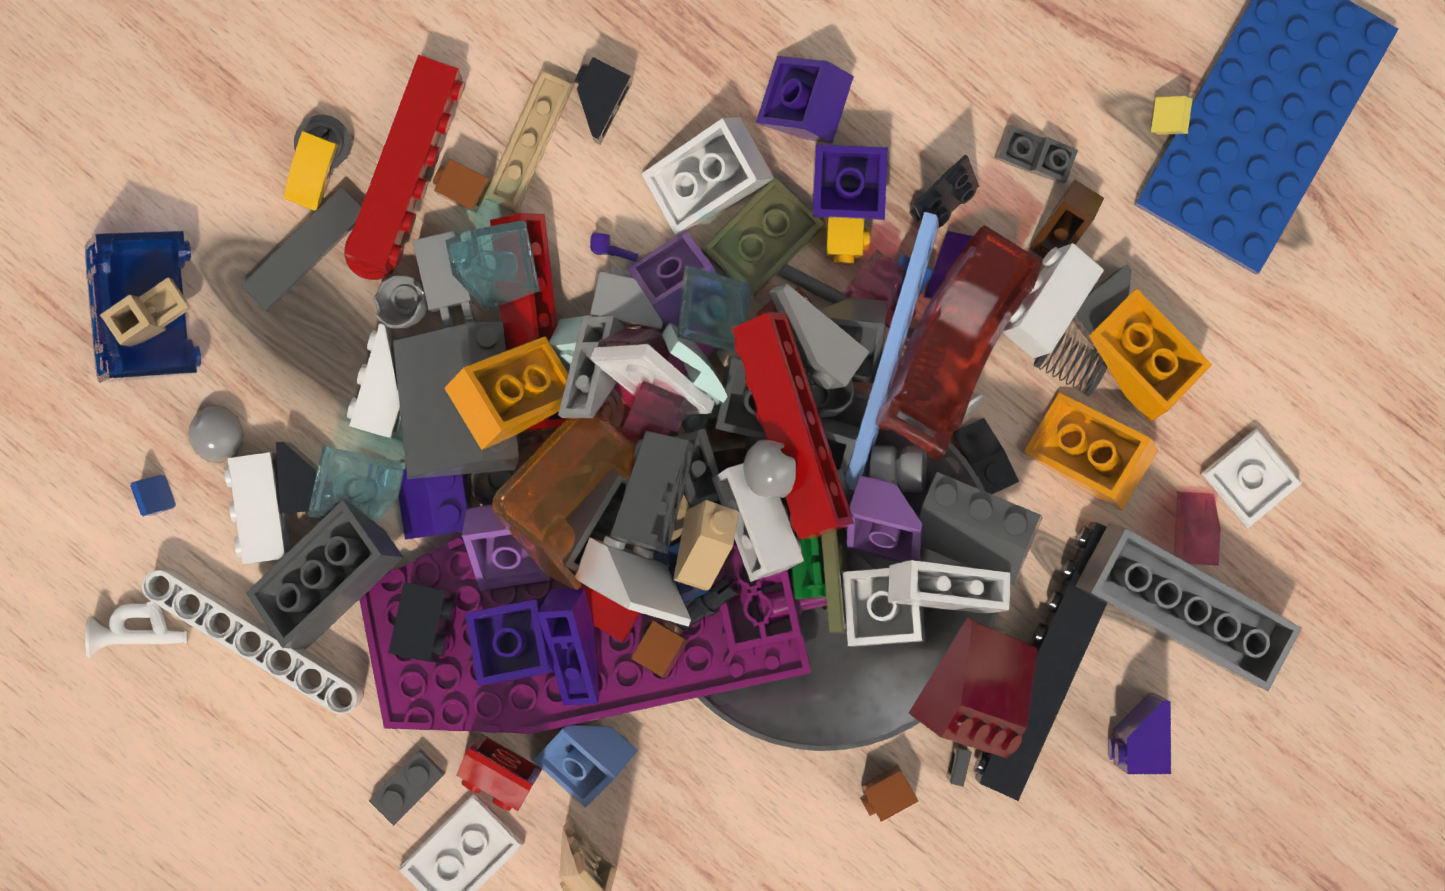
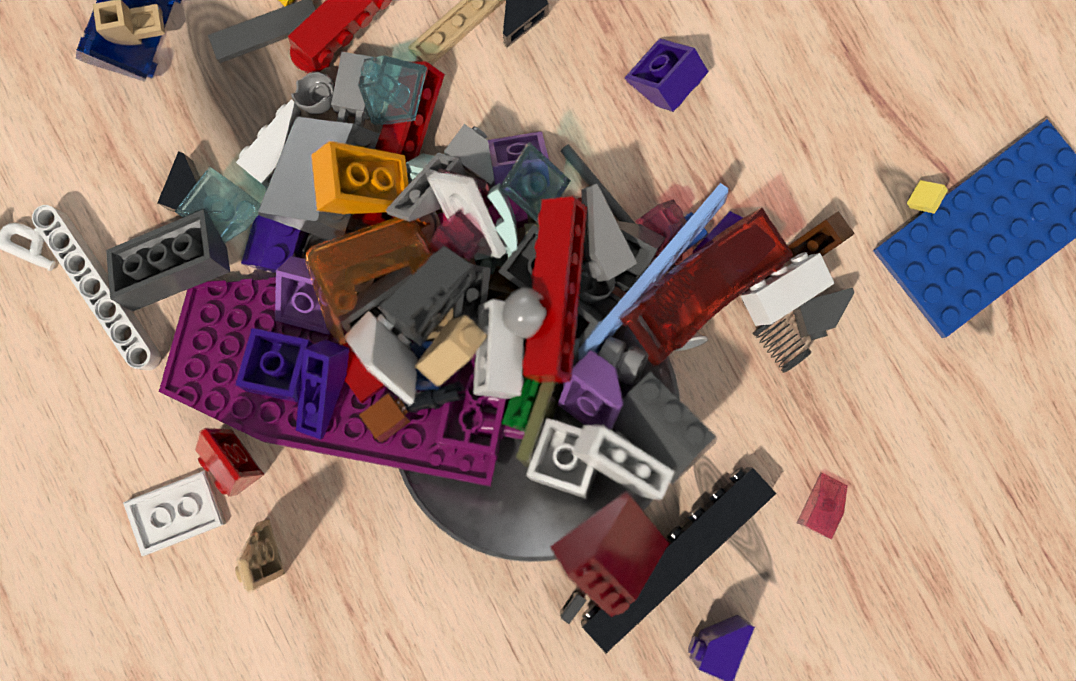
camera: 20 degrees right, 5 degrees down
blue slope [130,475,176,517] -> none
light grey hair [188,406,244,463] -> none
white brick [224,452,292,564] -> none
dark grey plate [369,749,445,826] -> none
black brick [388,582,456,662] -> none
dark orange brick [433,159,491,214] -> none
medium blue slope [533,725,638,808] -> none
dark purple hand [590,233,638,262] -> none
white slope [641,117,774,235] -> none
olive tile [701,175,826,299] -> none
dark purple slope [813,145,888,220] -> none
yellow brick [825,218,870,265] -> none
dark orange brick [860,765,919,822] -> none
black hinge [909,154,979,228] -> none
black slope [952,418,1019,494] -> none
dark grey slope [994,125,1078,183] -> none
light orange slope [1023,392,1158,511] -> none
dark grey brick [1075,523,1302,691] -> none
light orange slope [1089,288,1212,422] -> none
white tile [1200,429,1302,528] -> none

